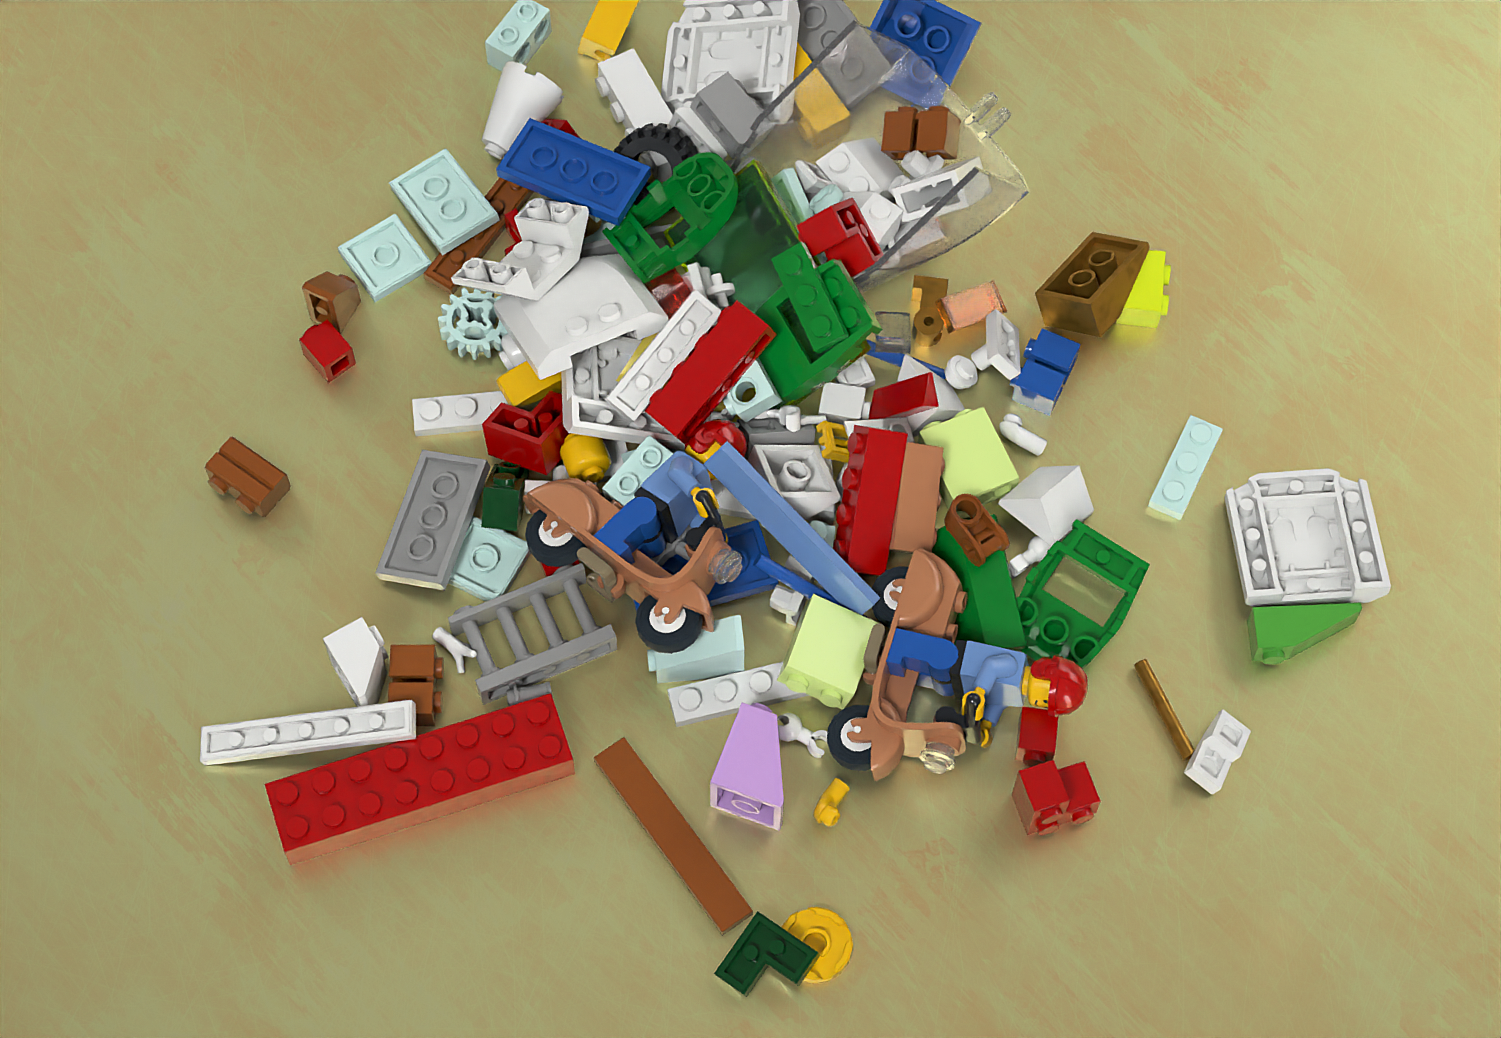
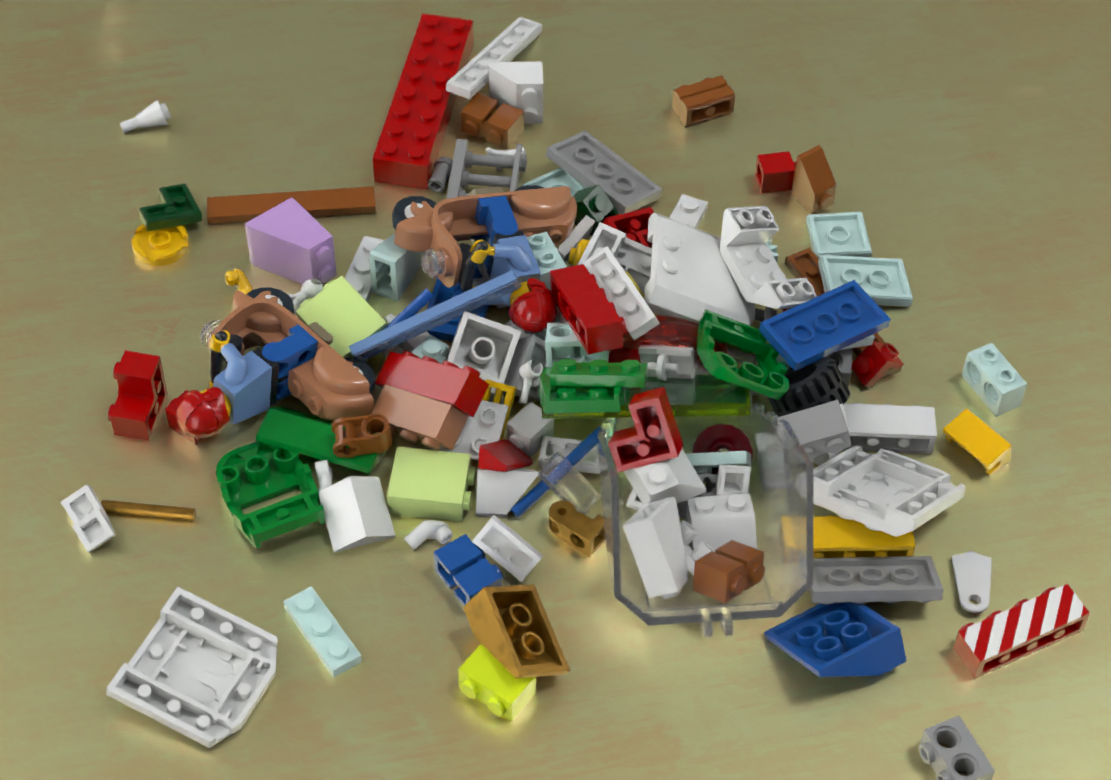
camera: 120 degrees right, 15 degrees down
white cone [482,61,564,159] -> none
light aqua tile [809,184,844,214] -> none
clear orange tile [935,280,1007,334] -> none
white plate [944,355,978,389] -> none
bright green slope [1247,603,1362,665] -> none

